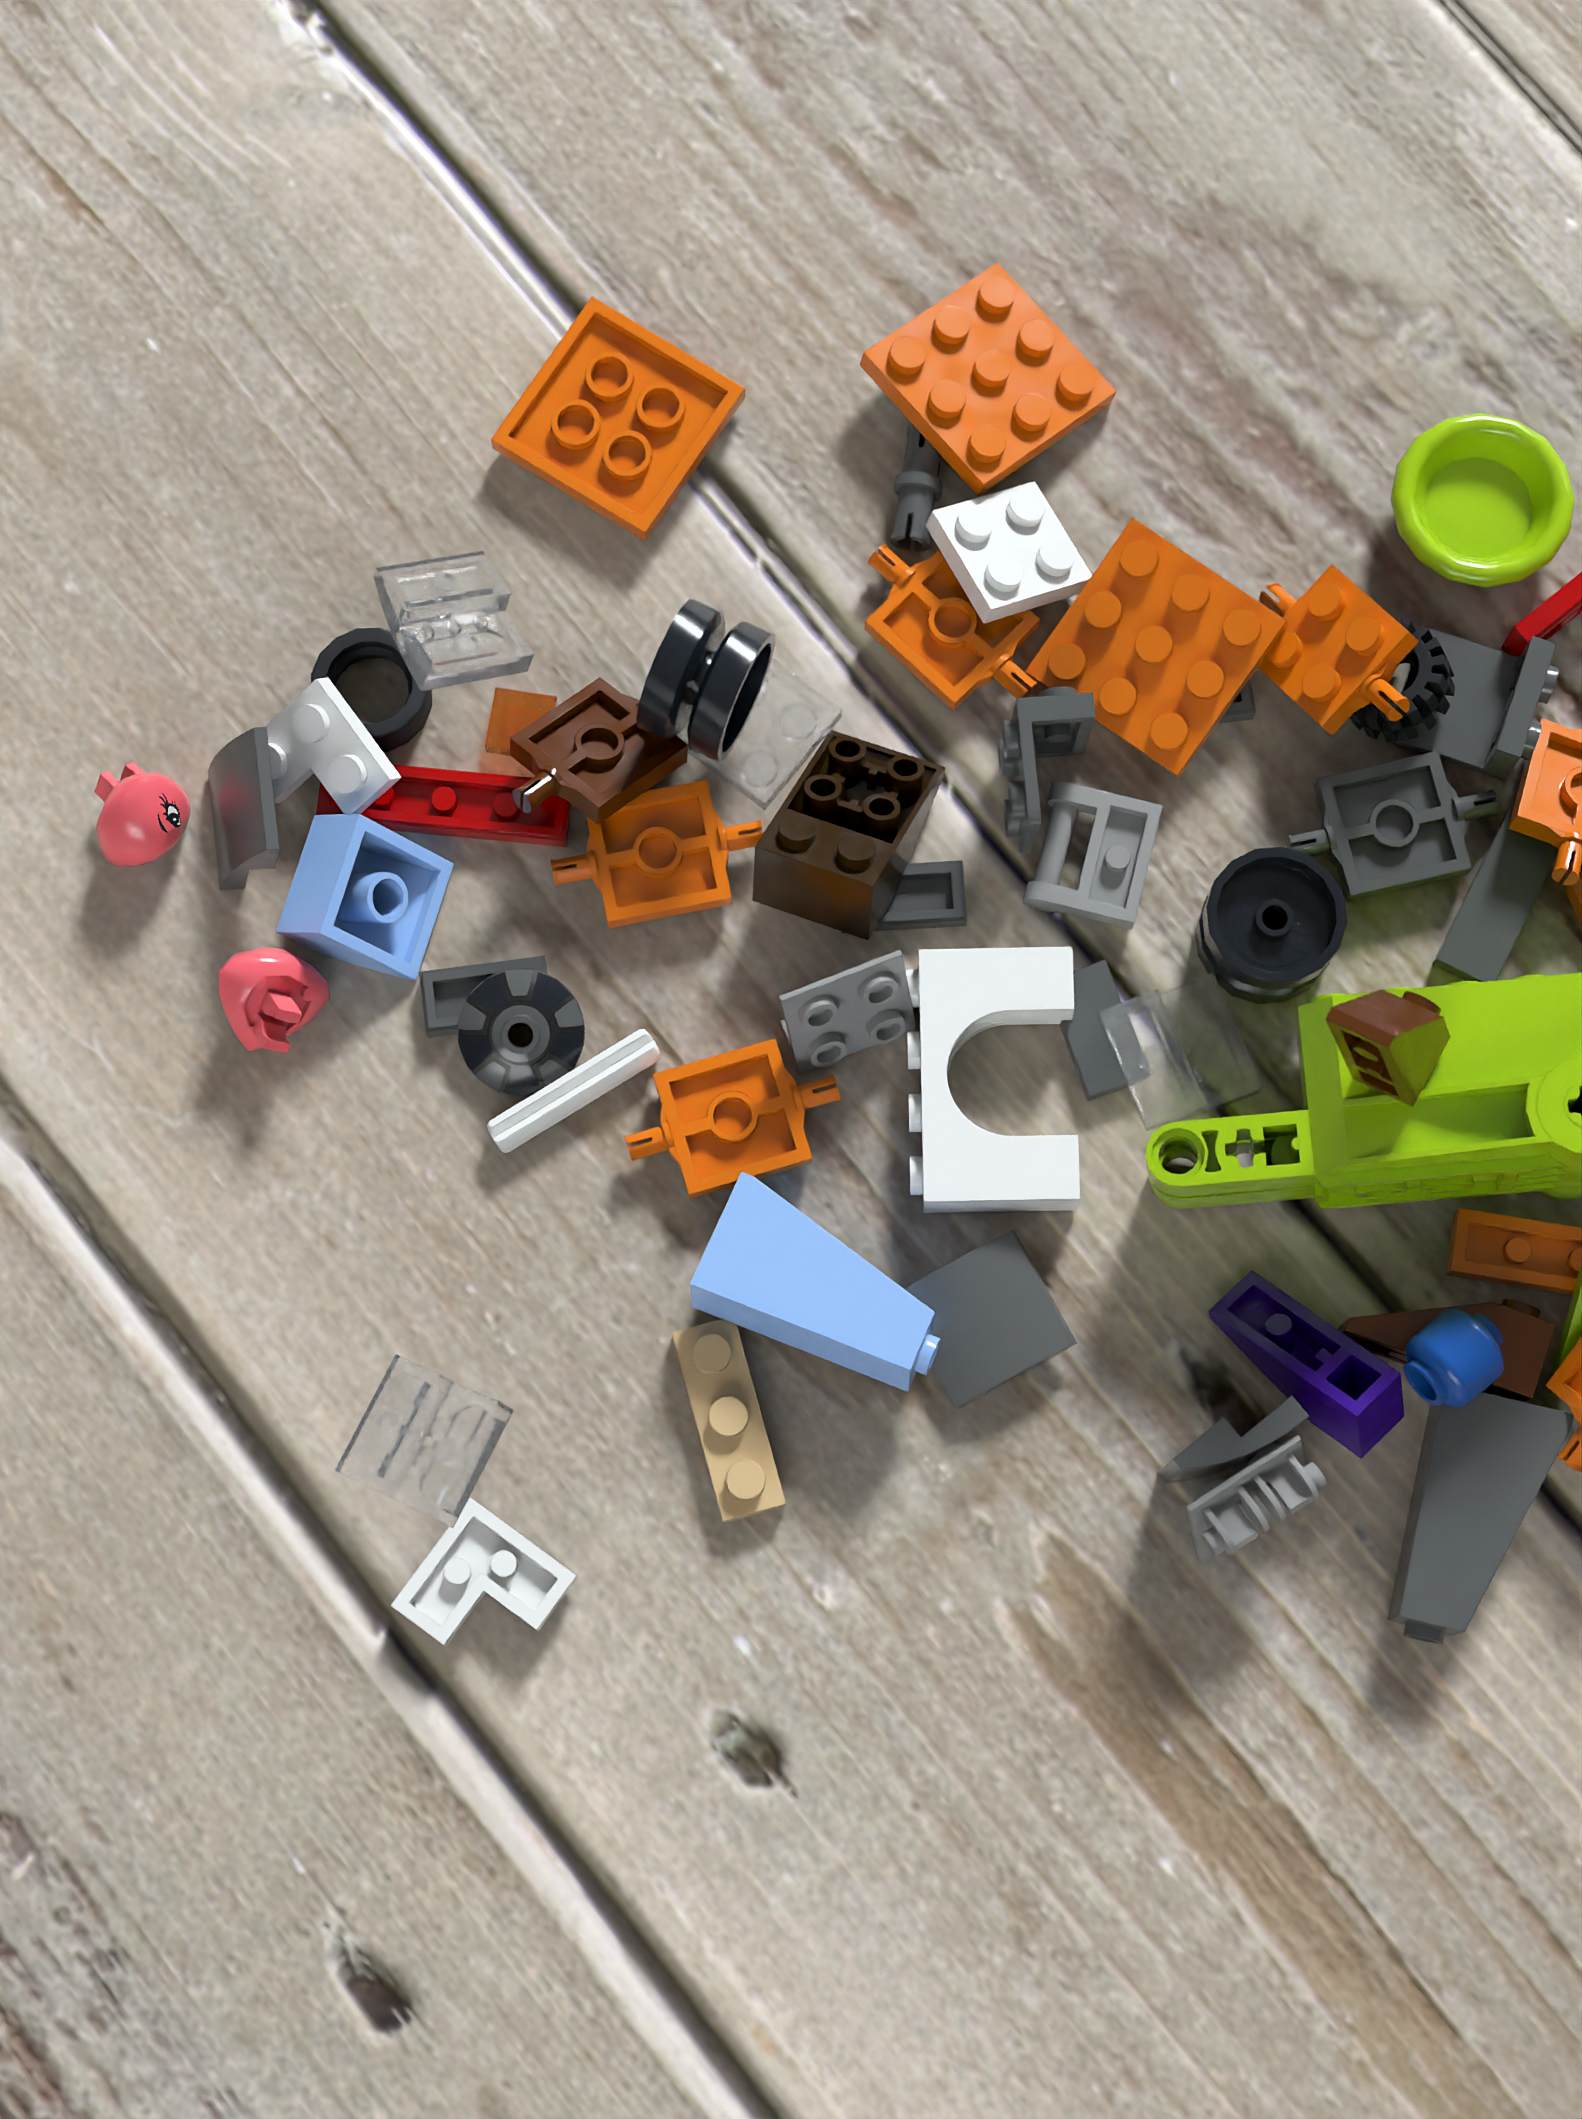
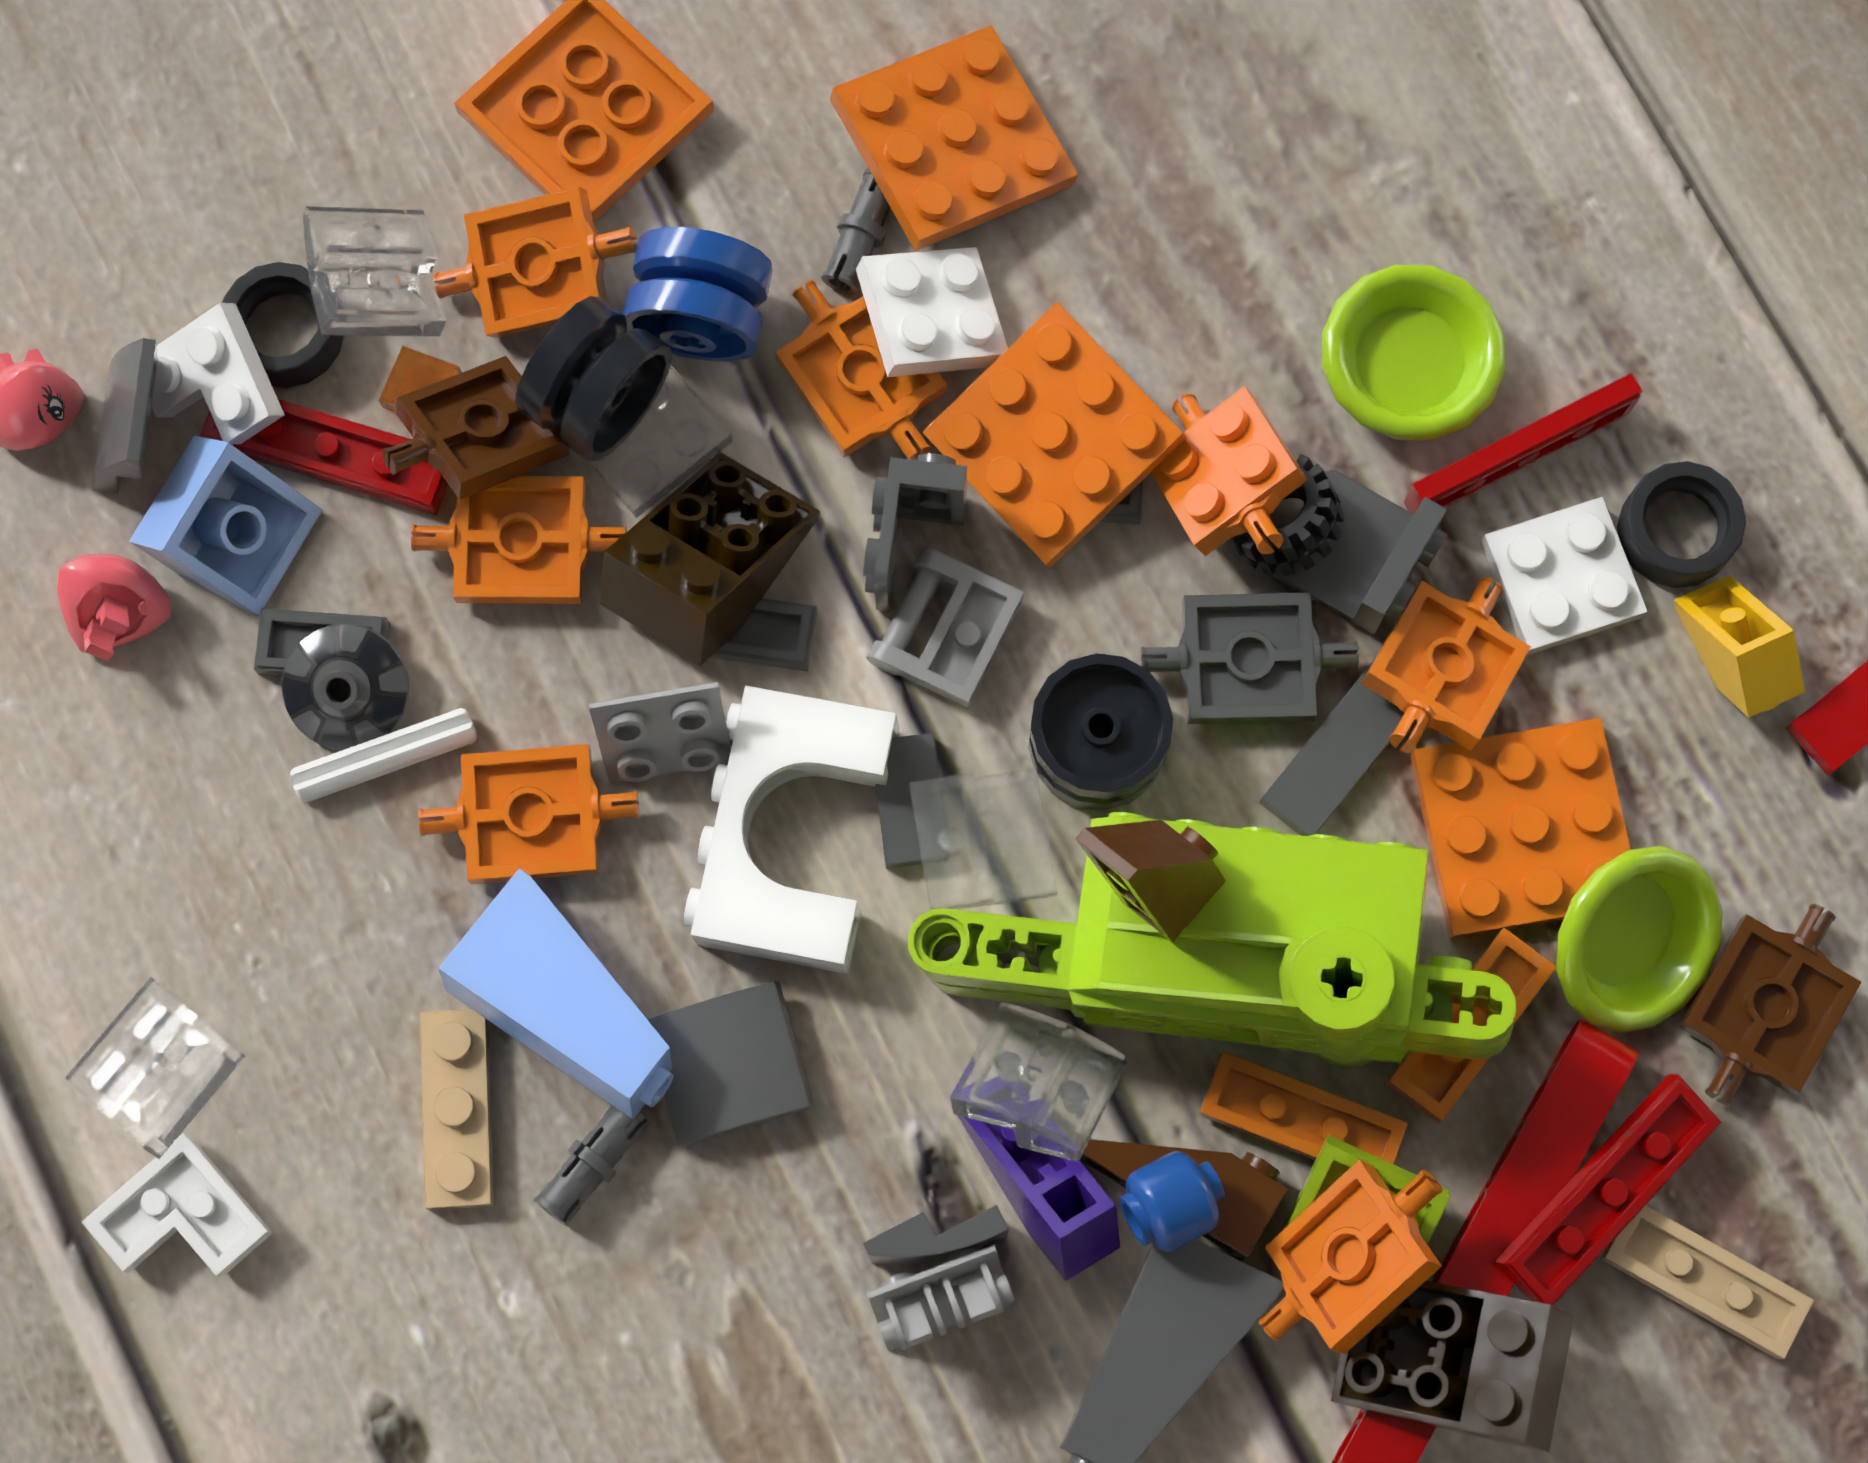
camera: 15 degrees right, 0 degrees up
none -> orange plate [433,187,638,338]
none -> dark grey pin [534,1105,650,1227]
none -> blue wheel [623,227,773,362]
none -> clear slope [950,1002,1127,1162]

